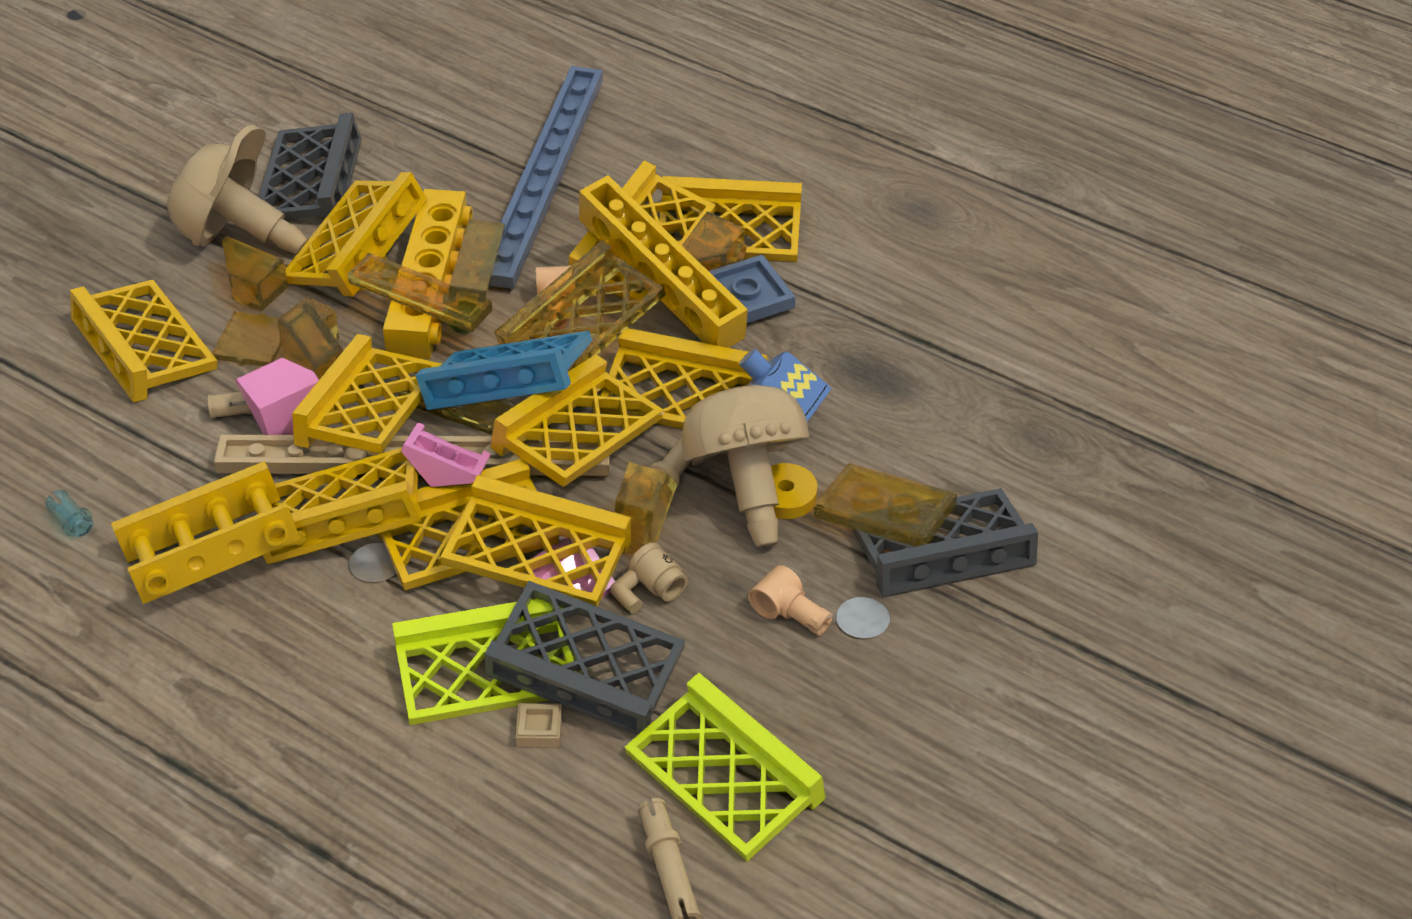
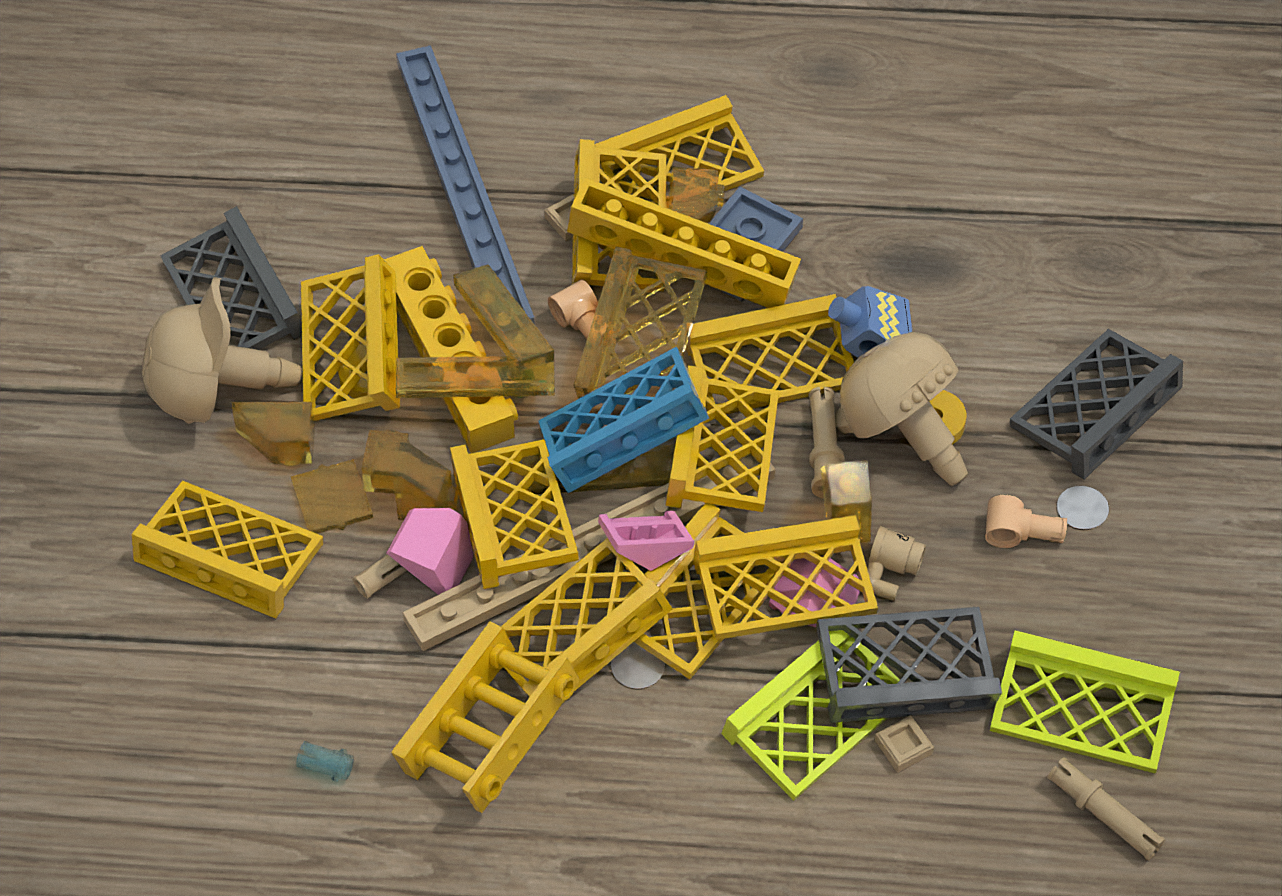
camera: 30 degrees left, 10 degrees up
clear yellow tile [814,463,957,547] -> none

